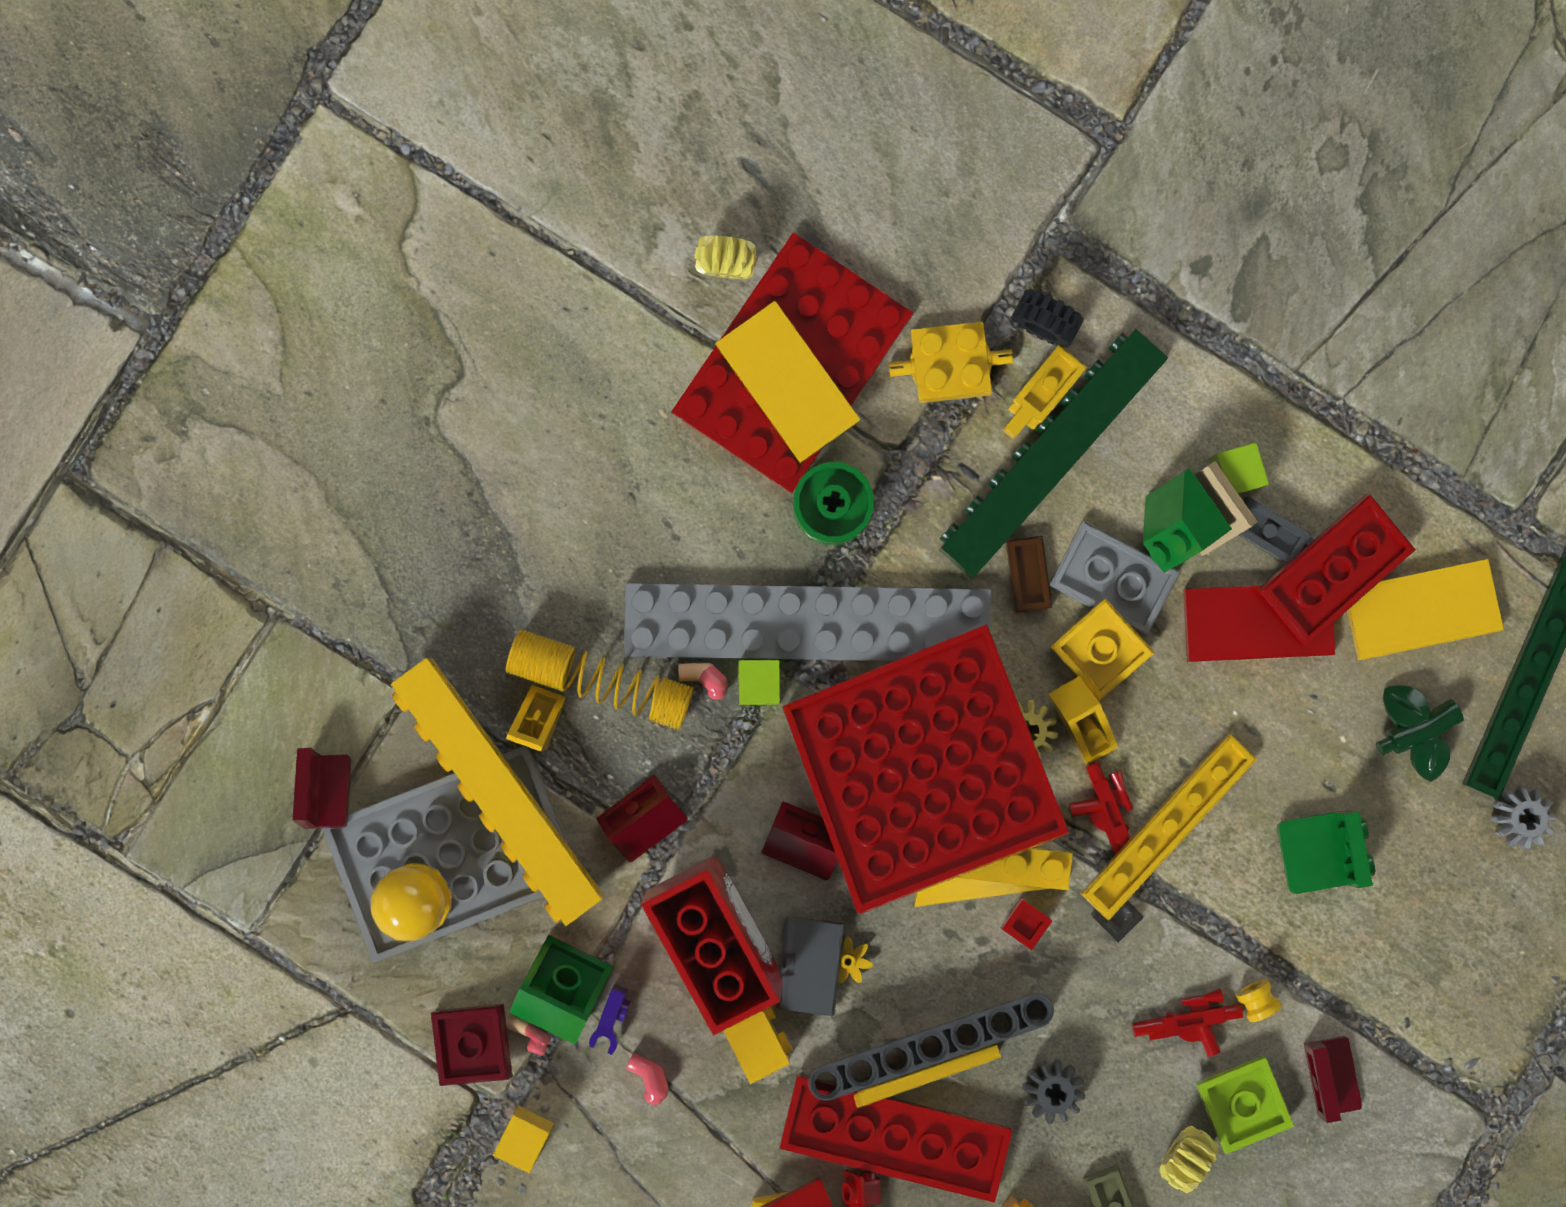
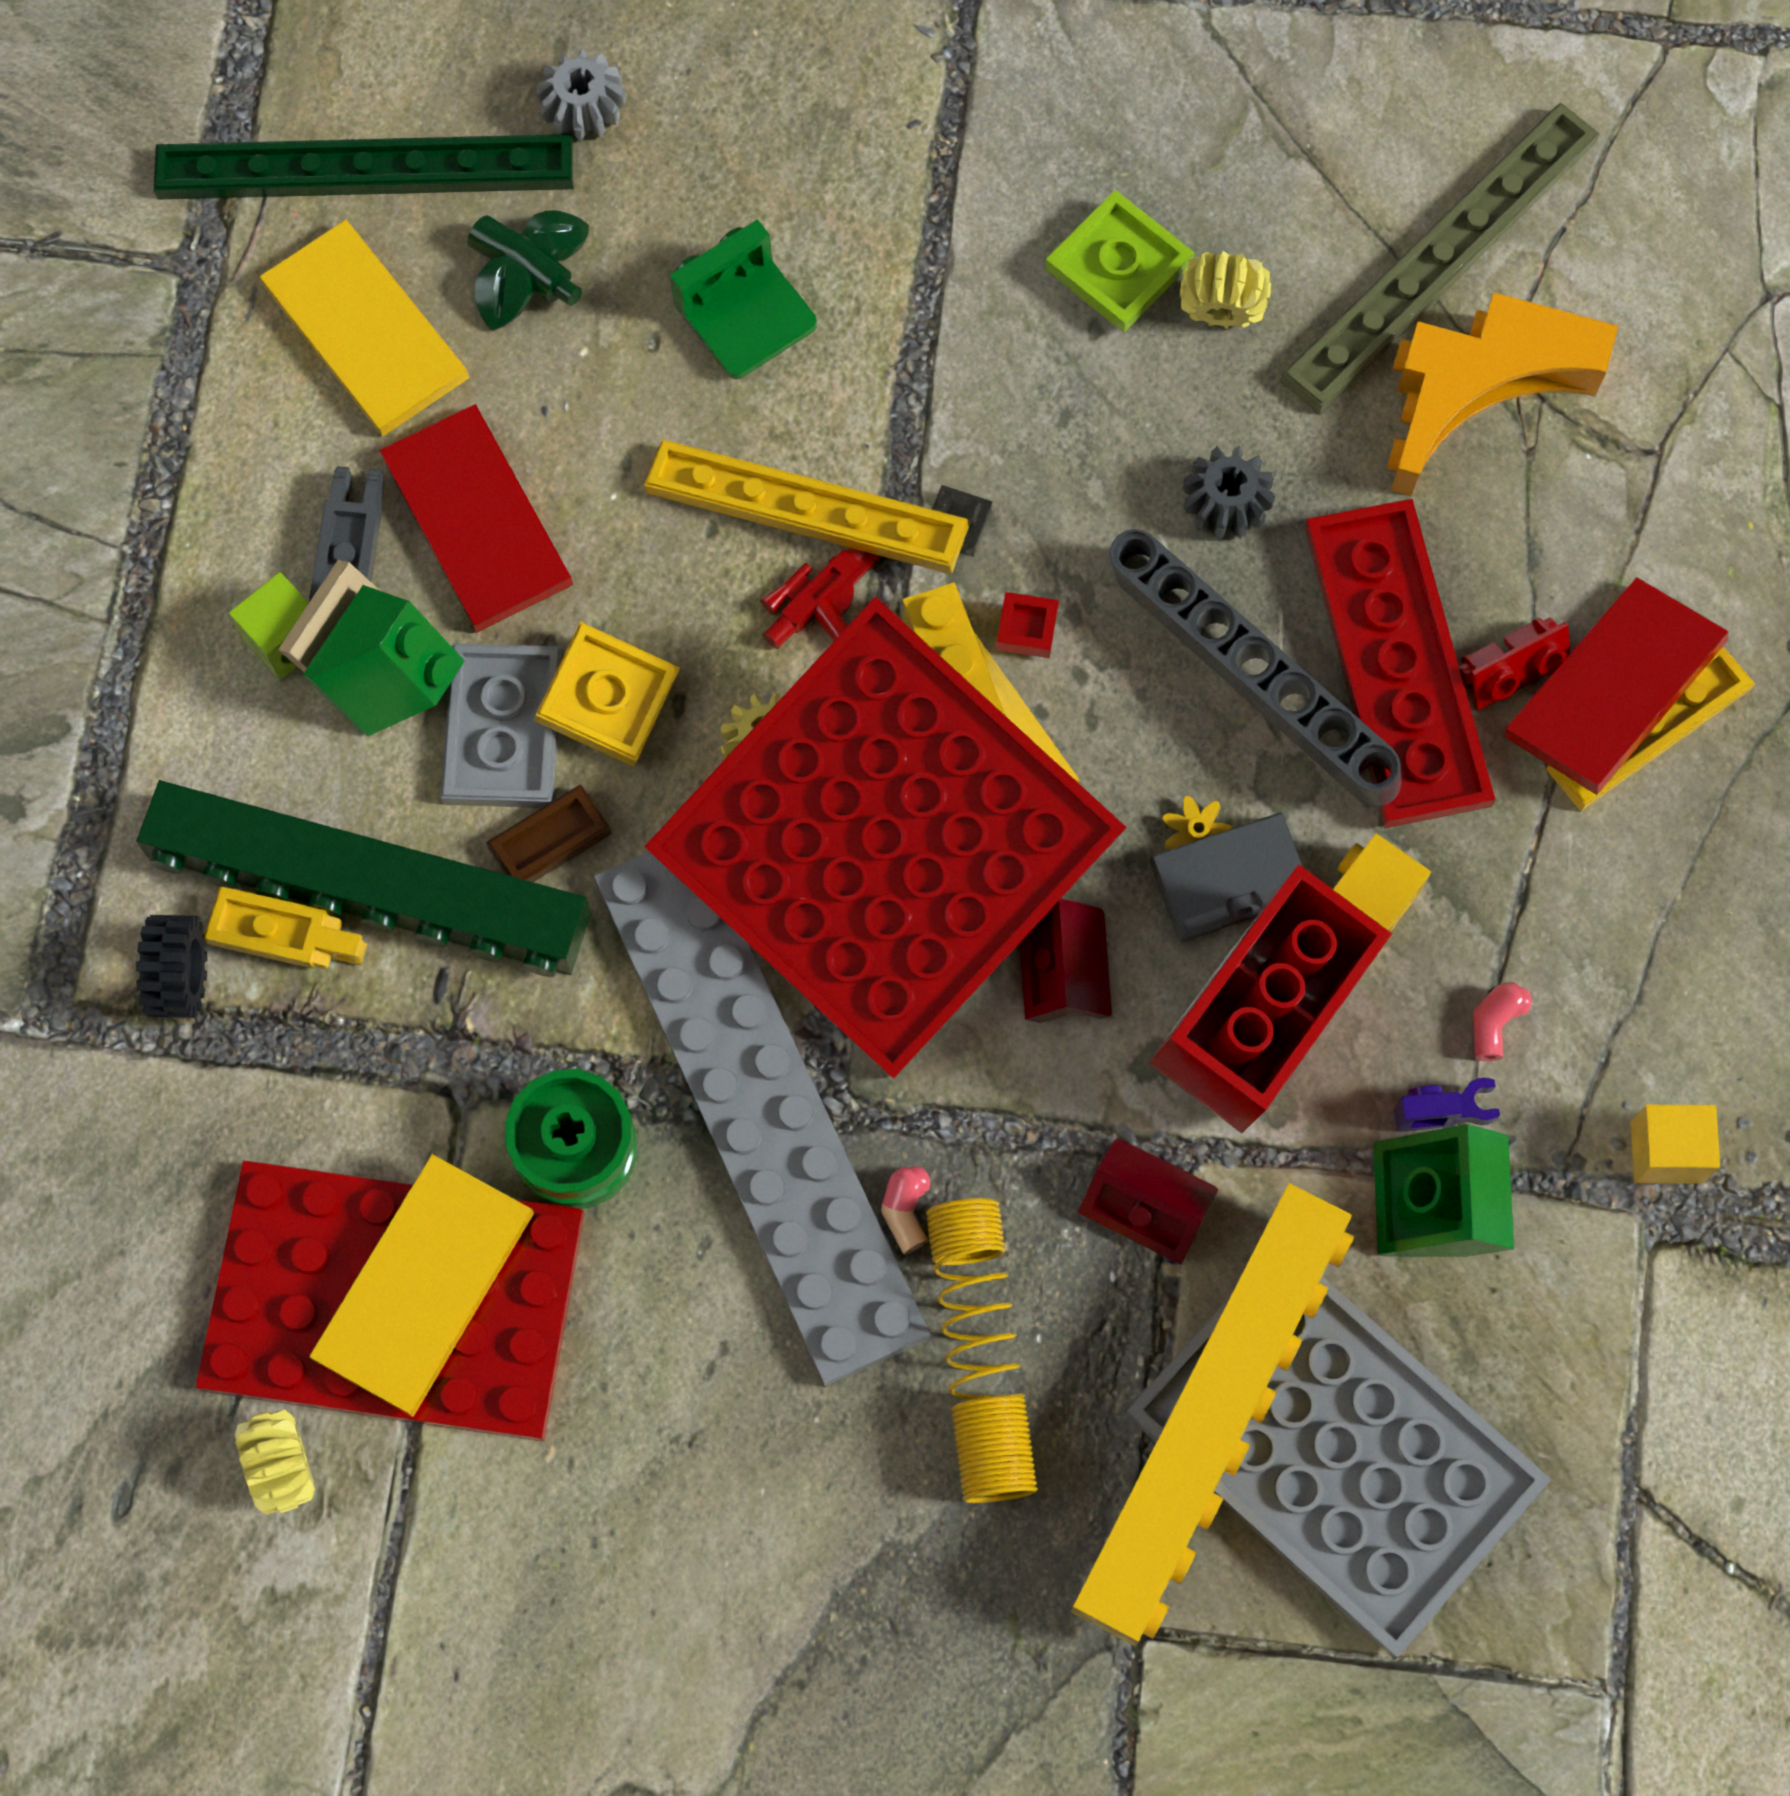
camera: 115 degrees left, 15 degrees down
dark red panel [292,748,351,829] -> none
yellow tile [370,863,452,942] -> none
dark red tile [431,1004,513,1086] -> none
yellow slope [506,685,566,752] -> none
coral arm [506,1013,551,1056] -> none
lime piece [739,660,780,705] -> none
yellow tile [853,1044,1001,1108] -> none
yellow plate [888,322,1013,403] -> none
yellow slope [1048,676,1118,765] -> none
red piece [1131,988,1243,1057] -> none
yellow wheel [1235,978,1282,1023] -> none
red tile [1257,494,1416,646] -> none
dark red panel [1303,1036,1362,1123] -> none

